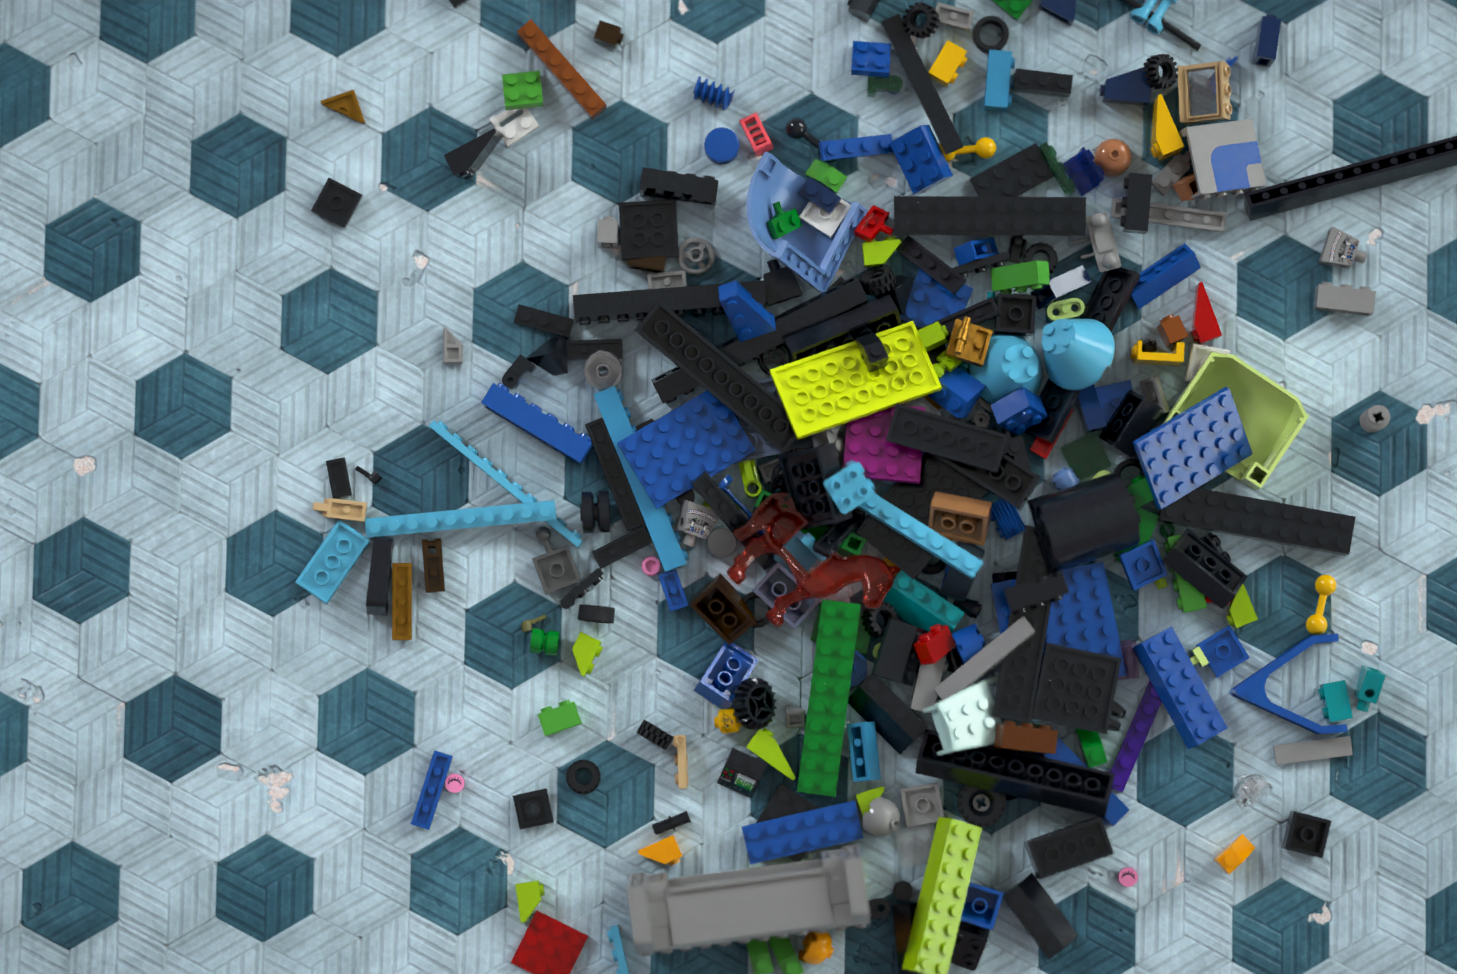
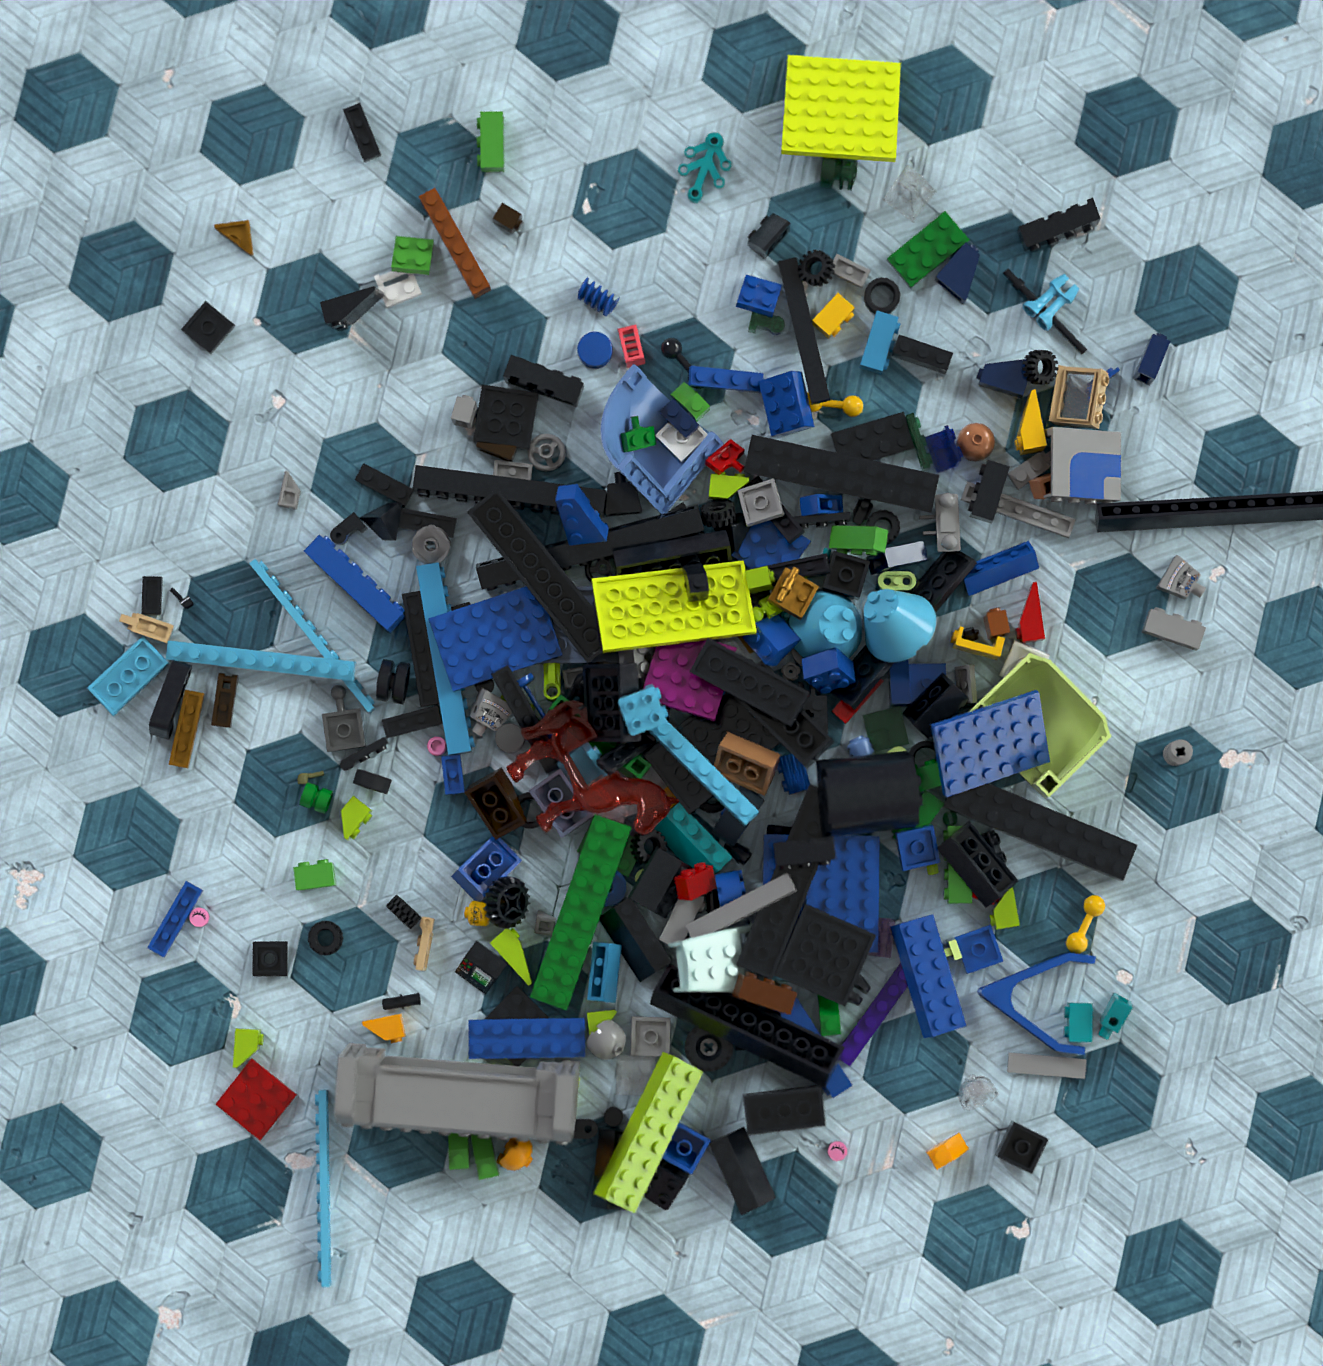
camera: 20 degrees right, 0 degrees up
none -> light grey plate [737,479,785,527]

